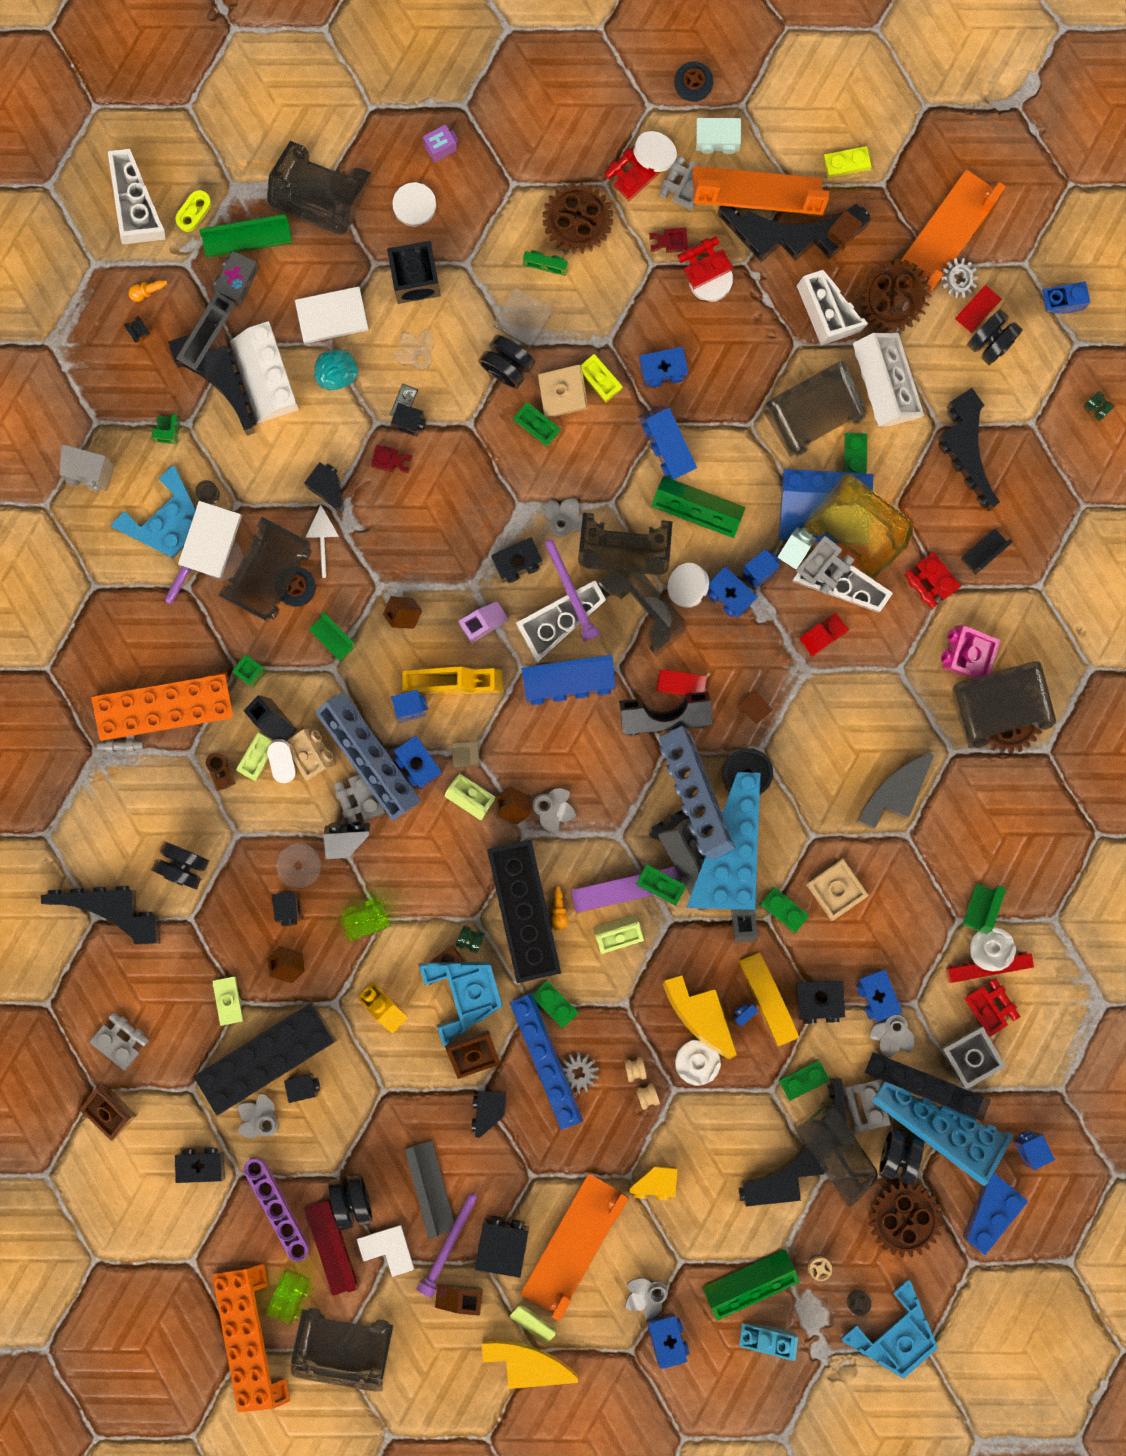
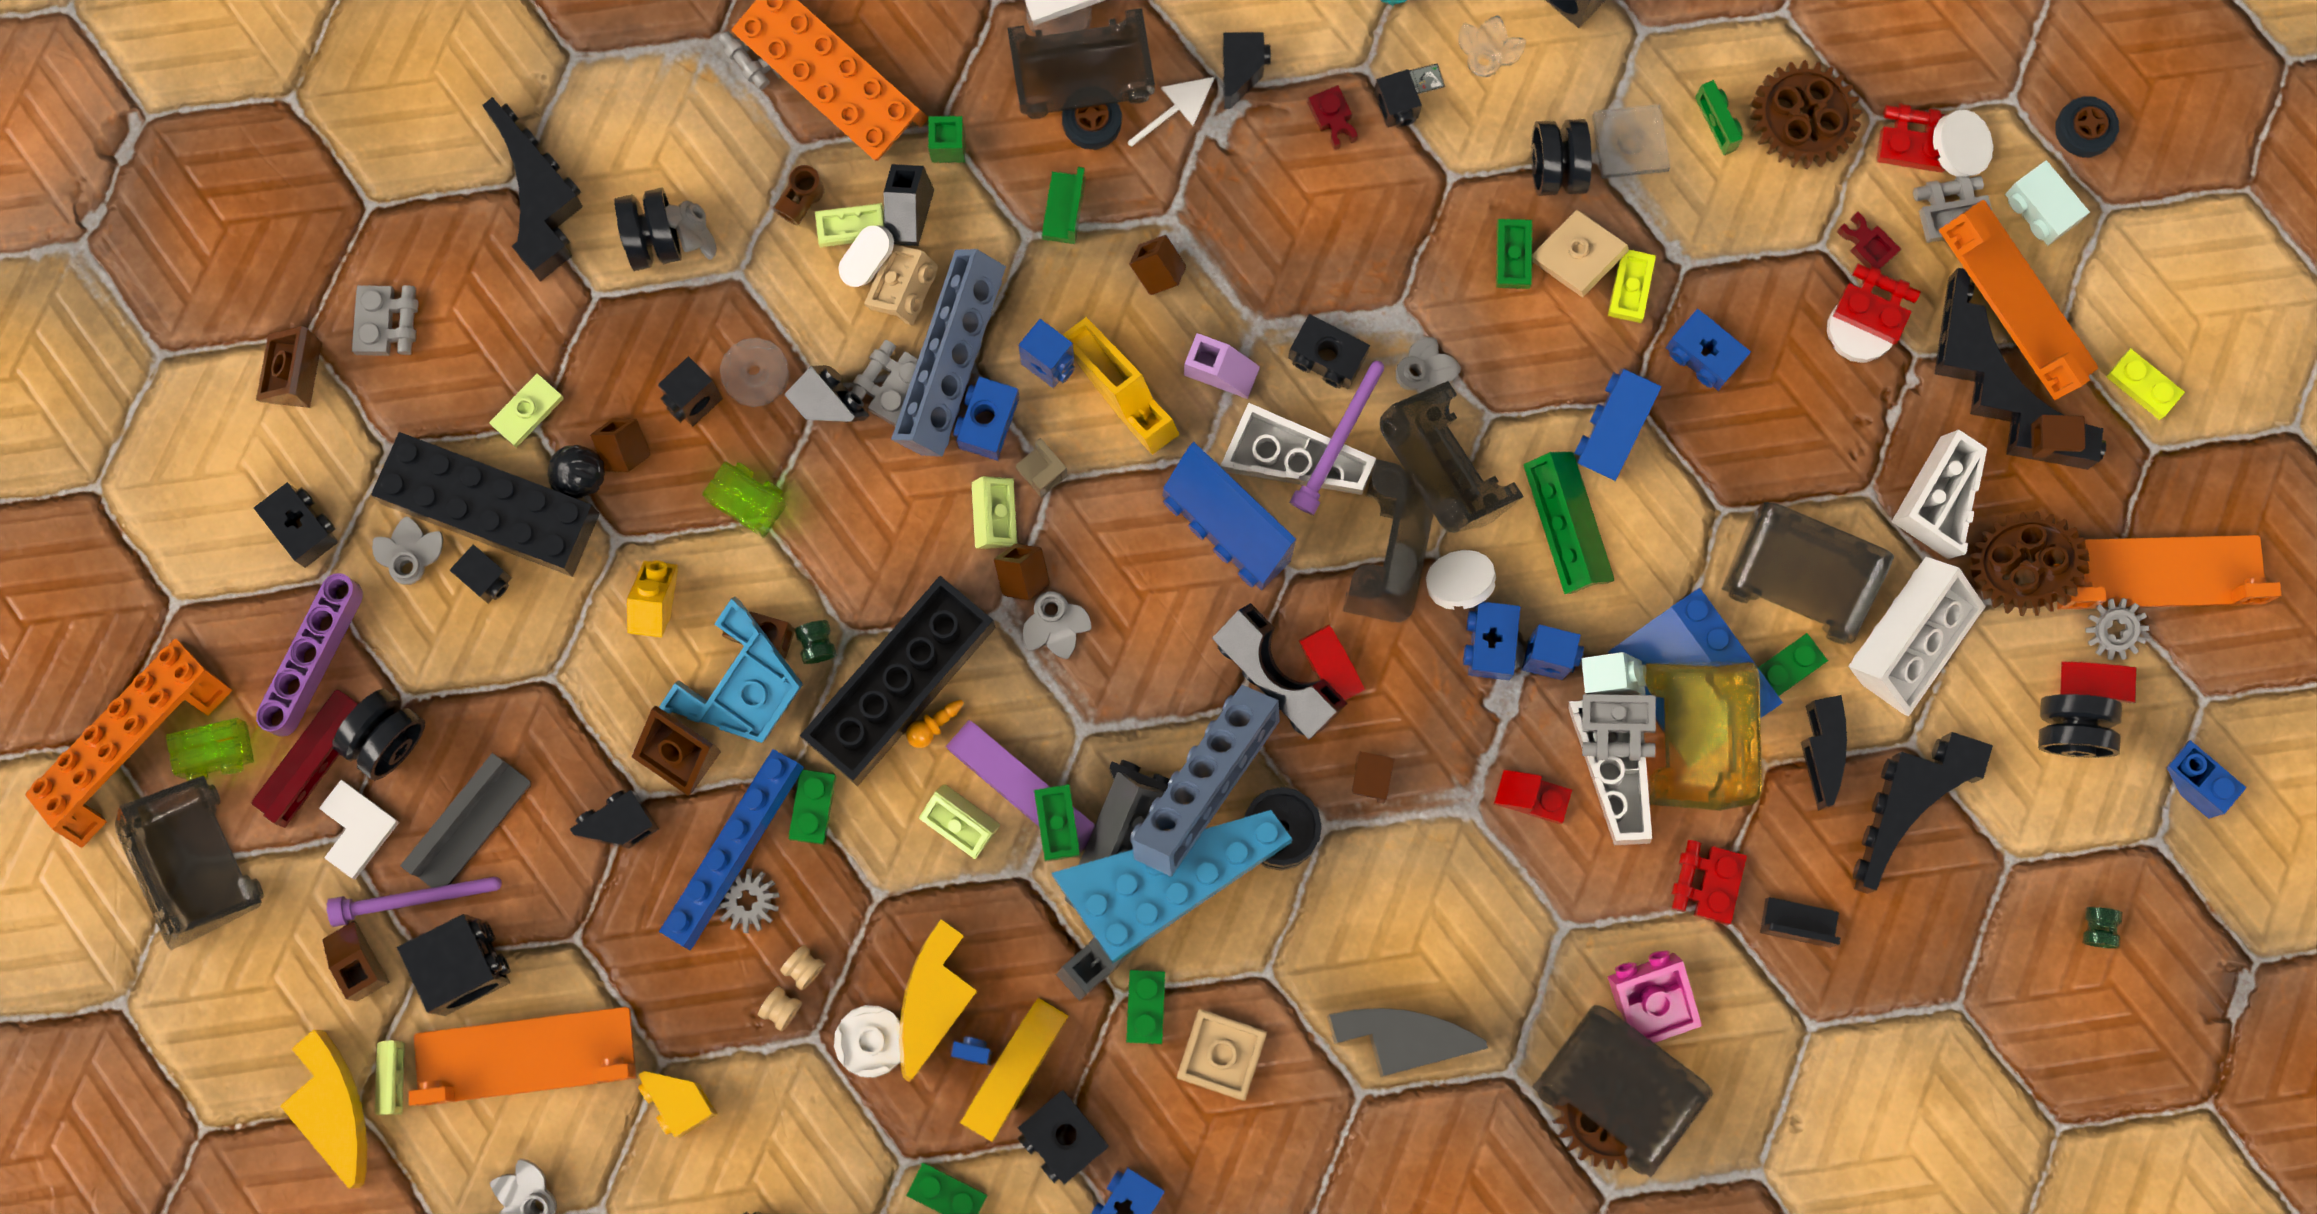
camera: 50 degrees right, 5 degrees down
none -> black hair [547,445,605,499]
none -> light grey plate [665,201,716,260]
none -> black slope [1801,695,1847,811]

